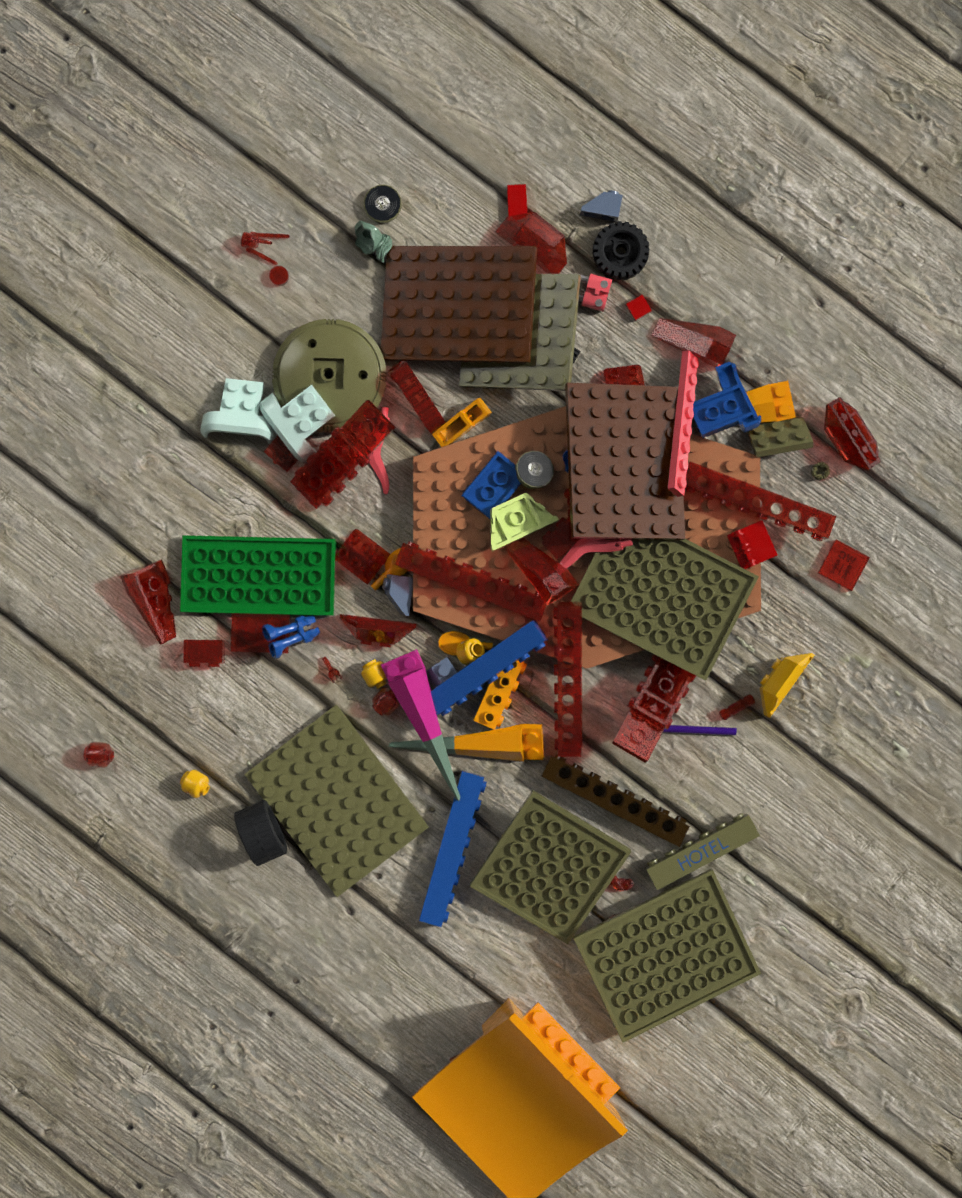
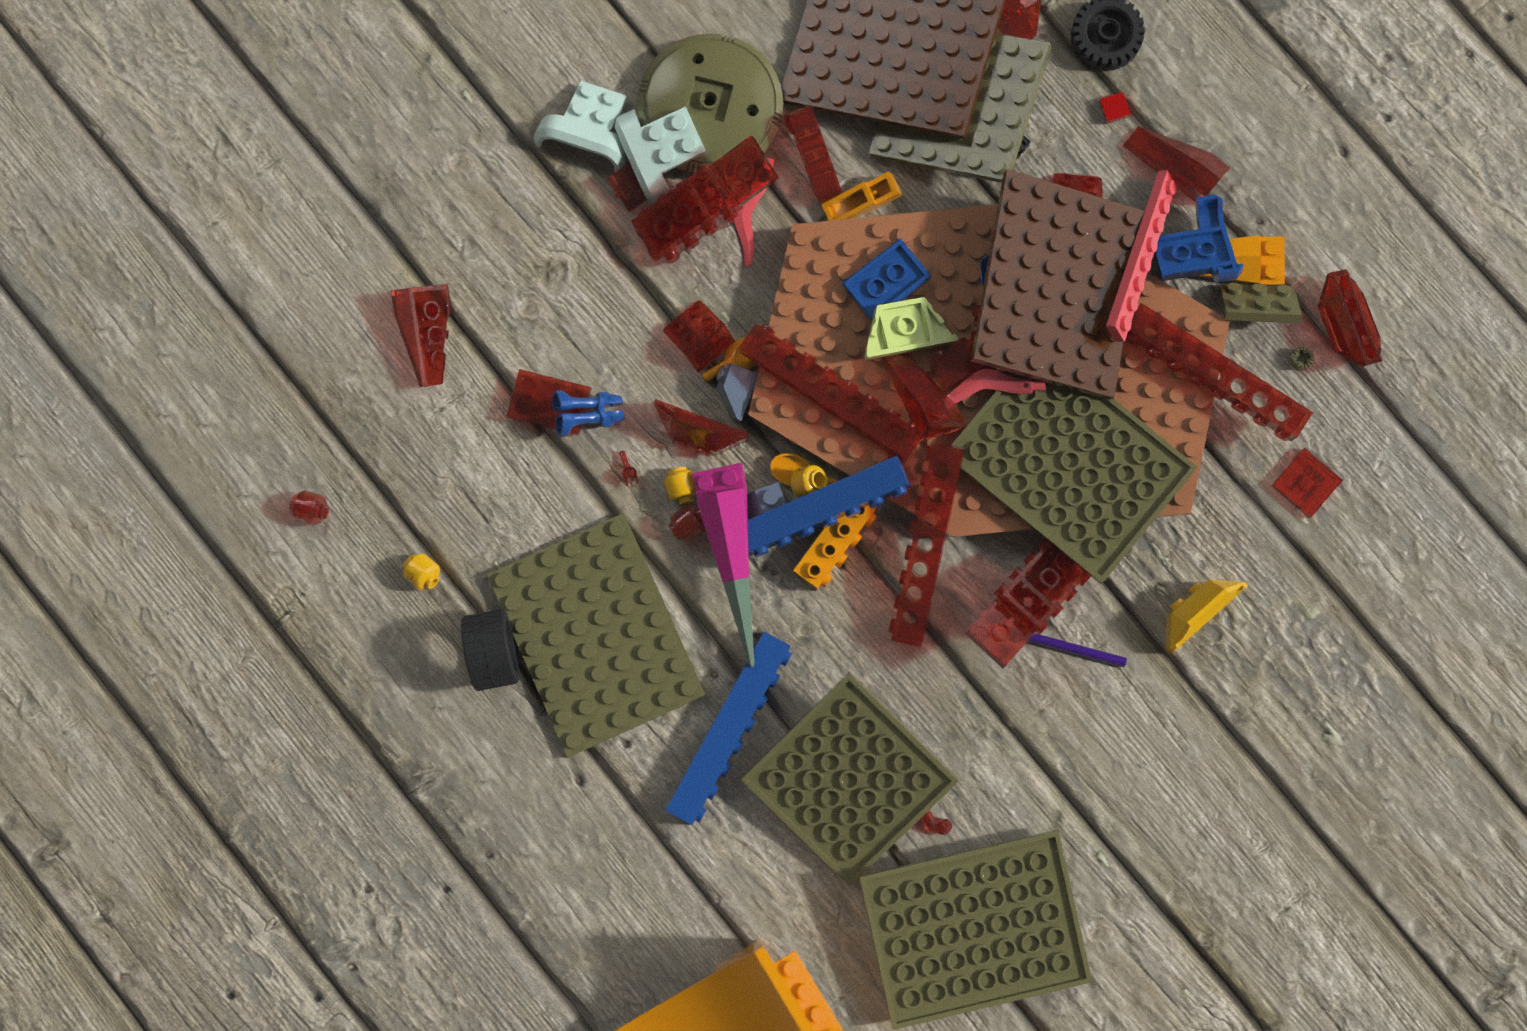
camera: 10 degrees right, 5 degrees down
green plate [180,535,336,616] -> none
clear red brick [183,640,225,667] -> none
light orange plate [388,724,544,762] -> none
black tile [515,451,554,489] -> none
dark brown brick [541,754,690,847] -> none
coral piece [579,273,612,312] -> none
olive brick [645,813,760,890] -> none
clear red axle [719,694,755,720] -> none
red hinge [727,520,778,569] -> none

